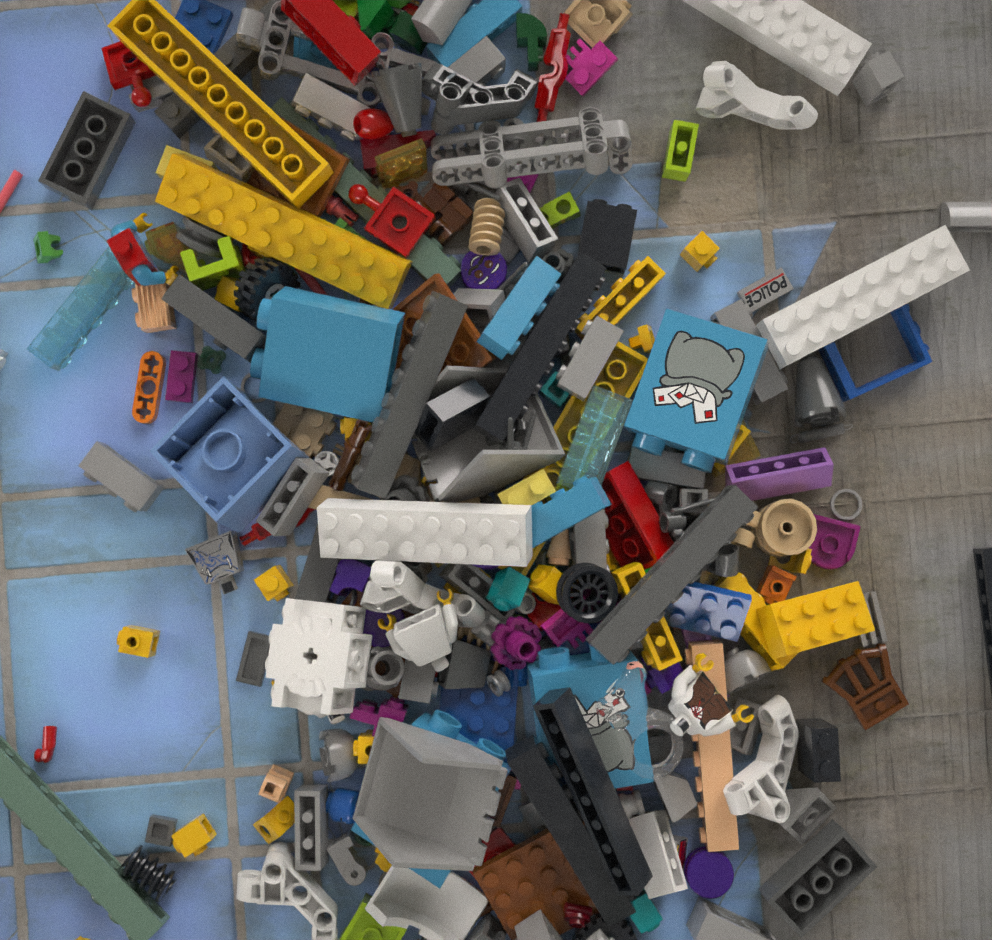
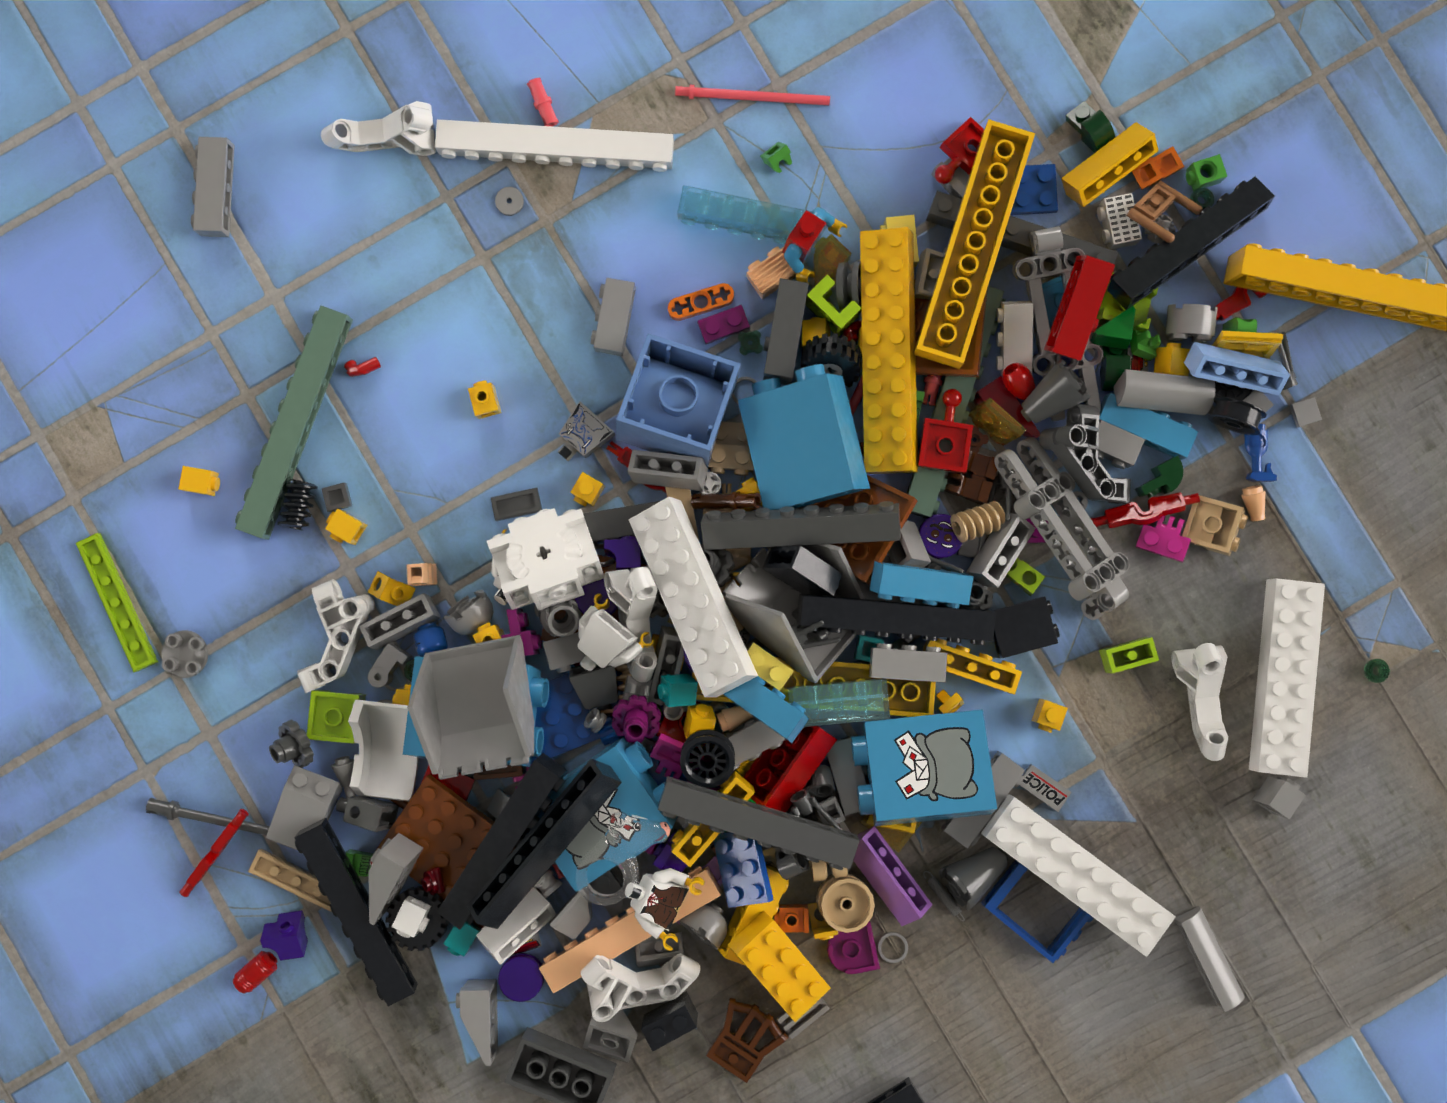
camera: 70 degrees right, 0 degrees up
dark grey brick [38,91,135,210] -> none

